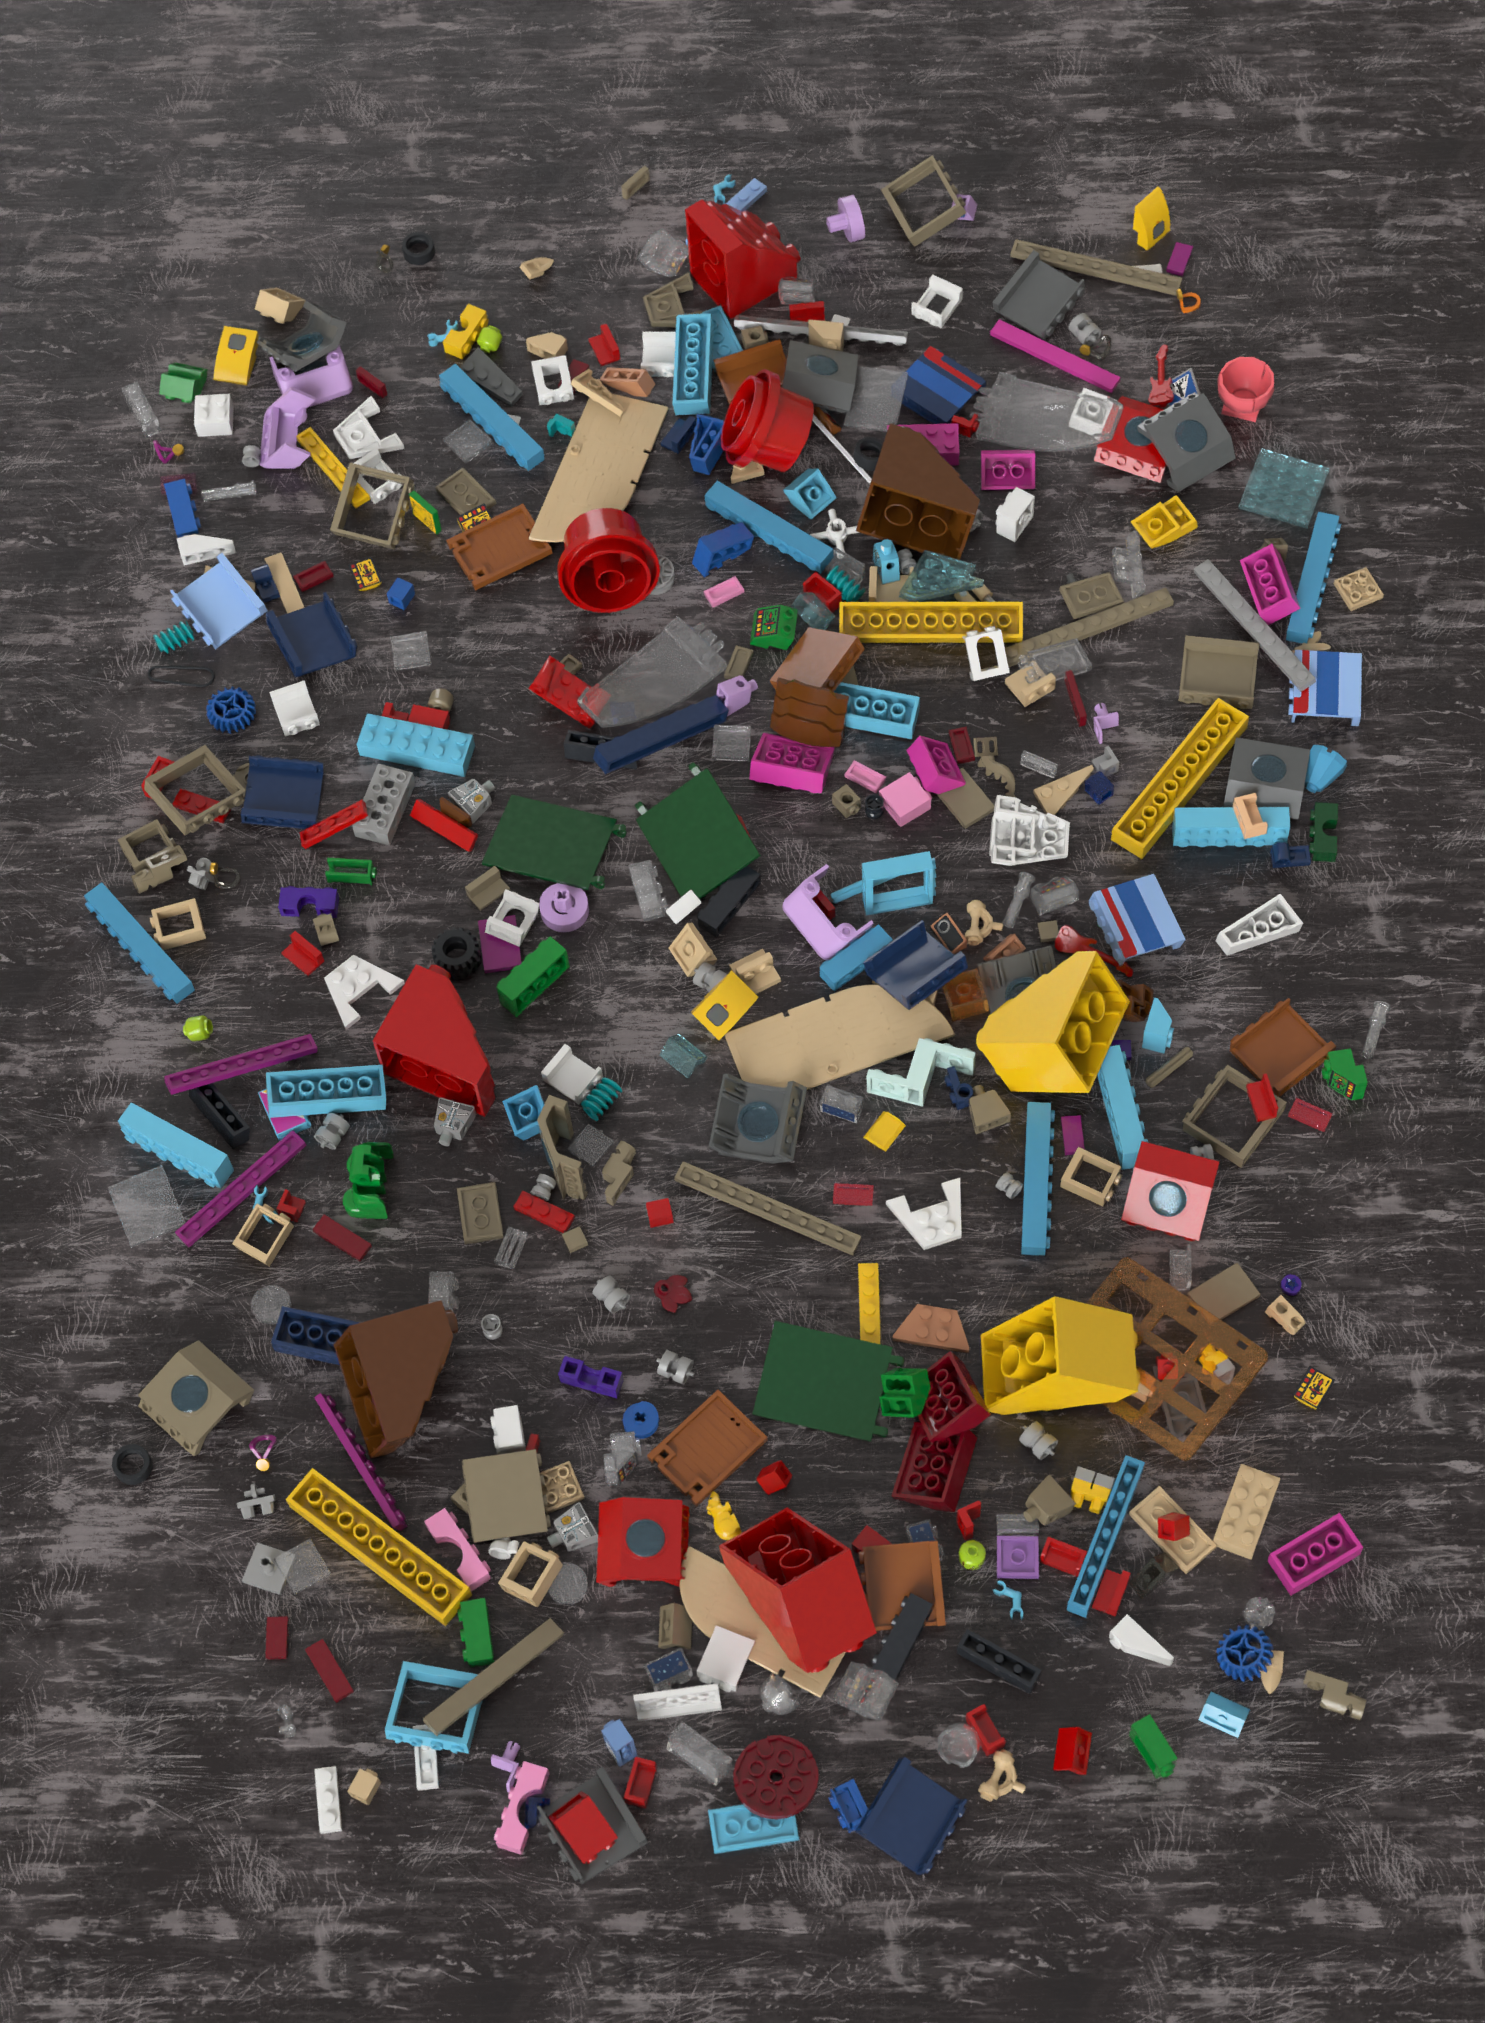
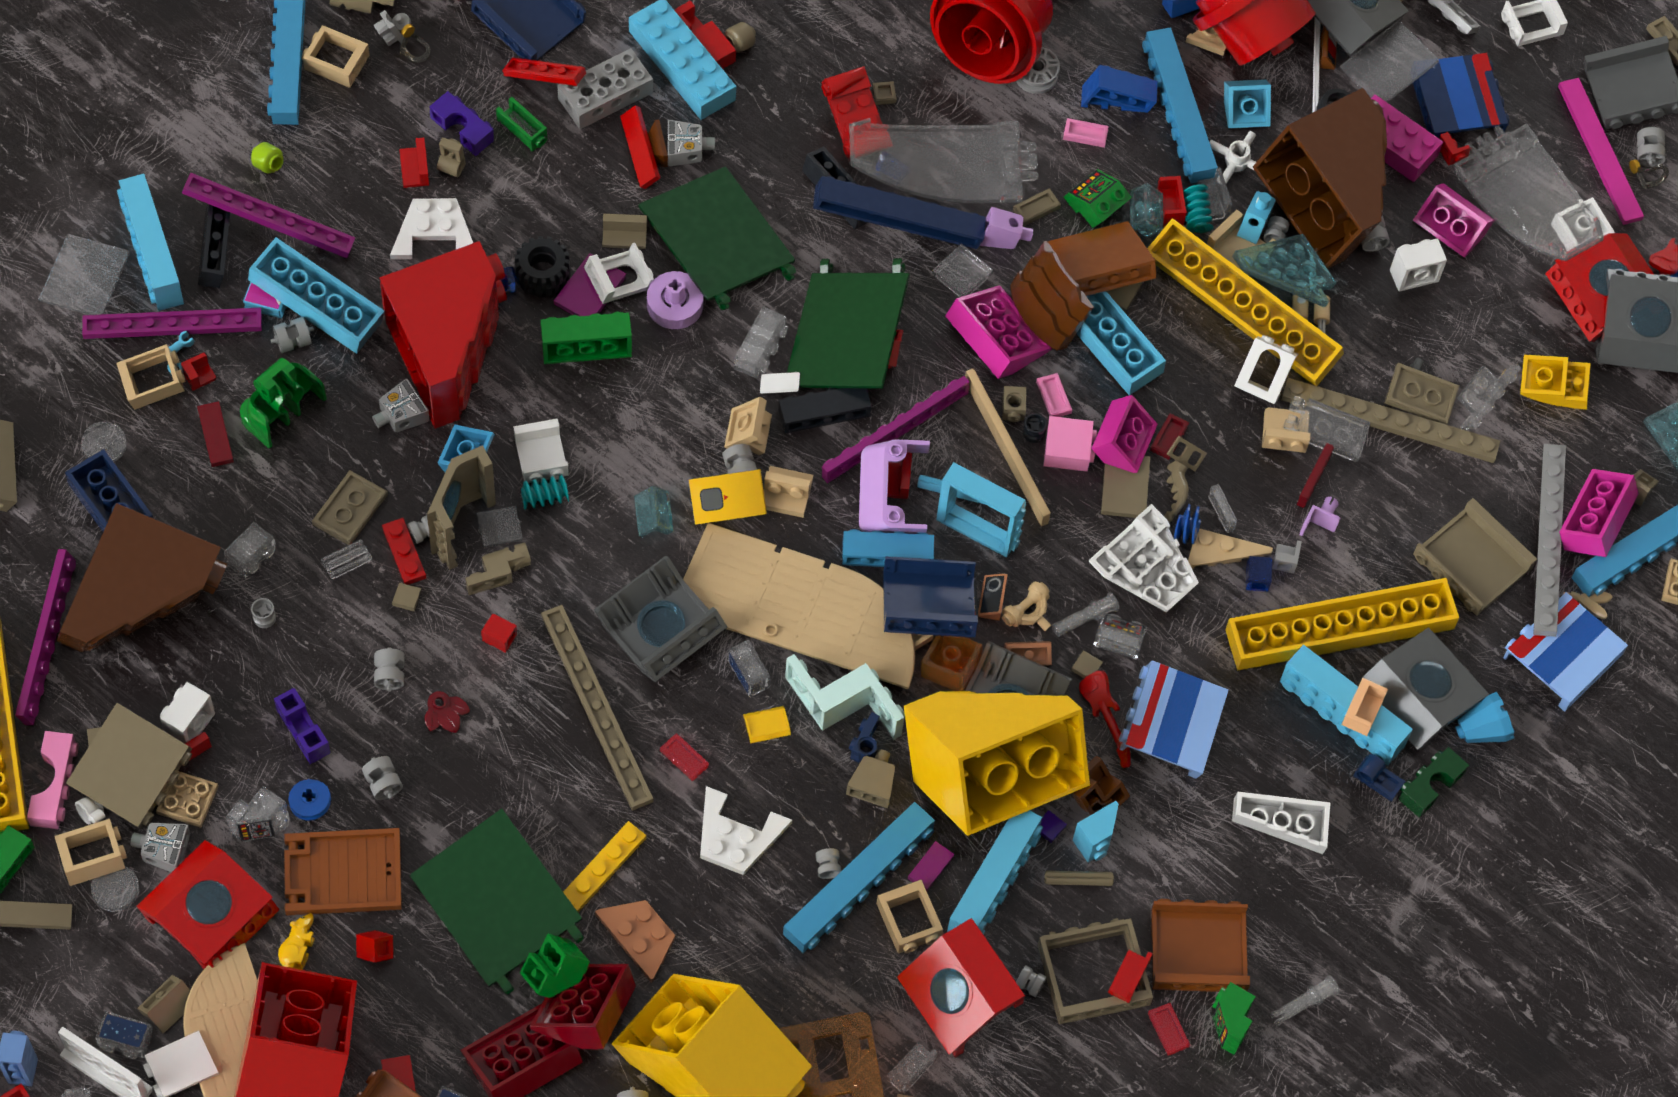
camera: 30 degrees right, 0 degrees up
none -> magenta plate [822,376,970,483]
none -> tan tile [965,369,1051,526]
none -> blue piece [1174,504,1201,544]

